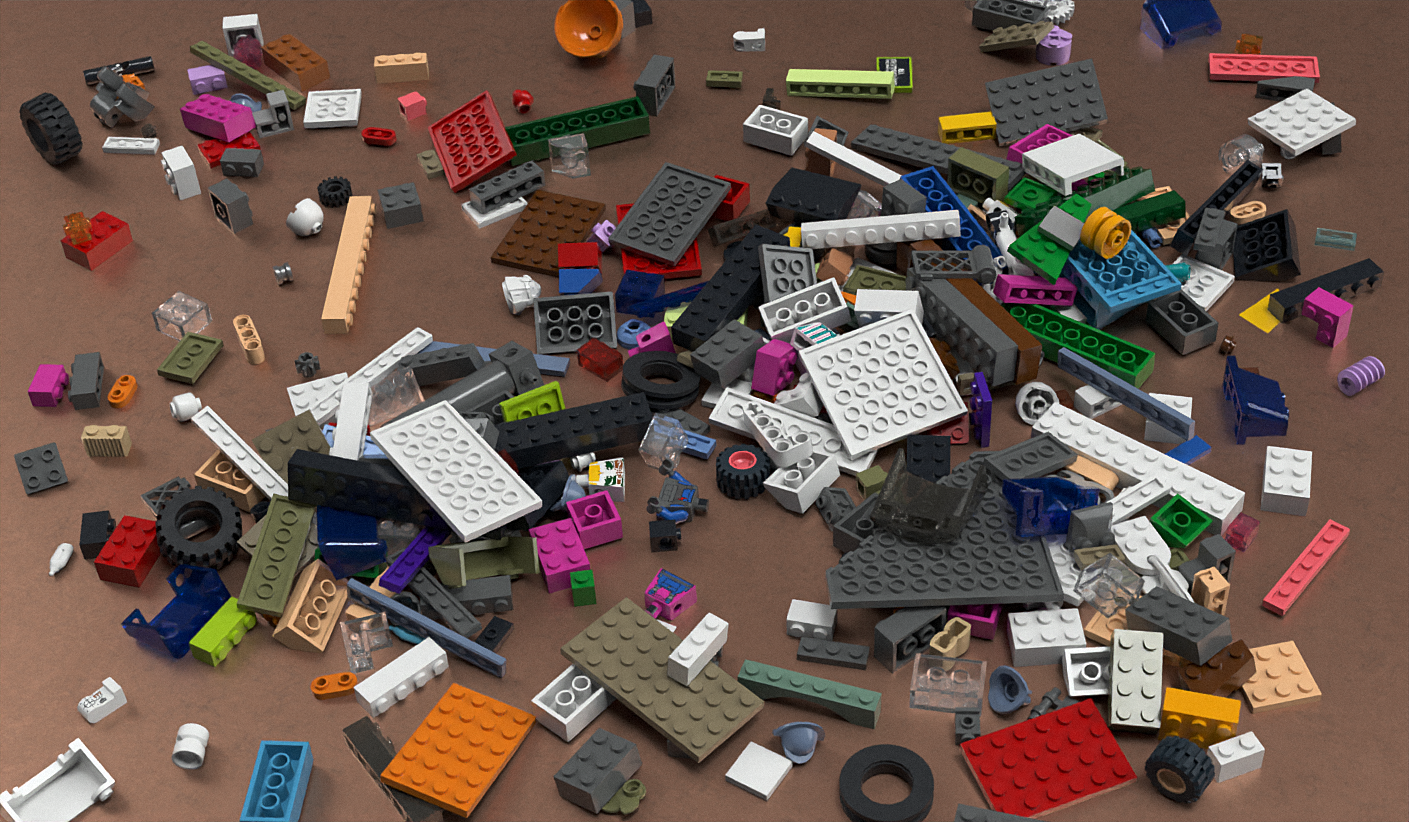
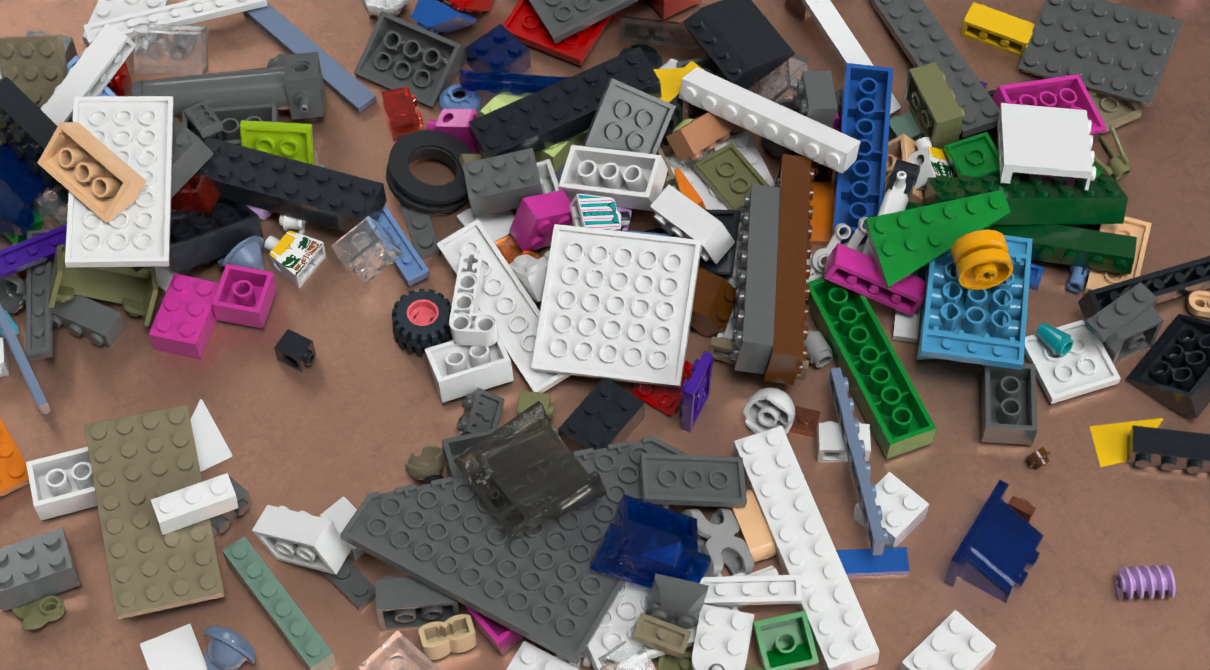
camera: 30 degrees right, 15 degrees up
dark grey brick [397,343,484,388] -> none
black plate [475,616,515,653] -> none
green brick [570,570,597,607] -> none
torso [644,568,697,620] -> none
torso [646,459,709,524] -> none
dark grey piece [911,245,997,284] -> none
light grey slope [1037,206,1084,251] -> none
dark pink brick [1302,287,1354,348] -> none
none -> light nougat slope [37,122,147,222]
none -> white brick [252,505,351,575]
none -> dark tan hair [405,446,444,480]

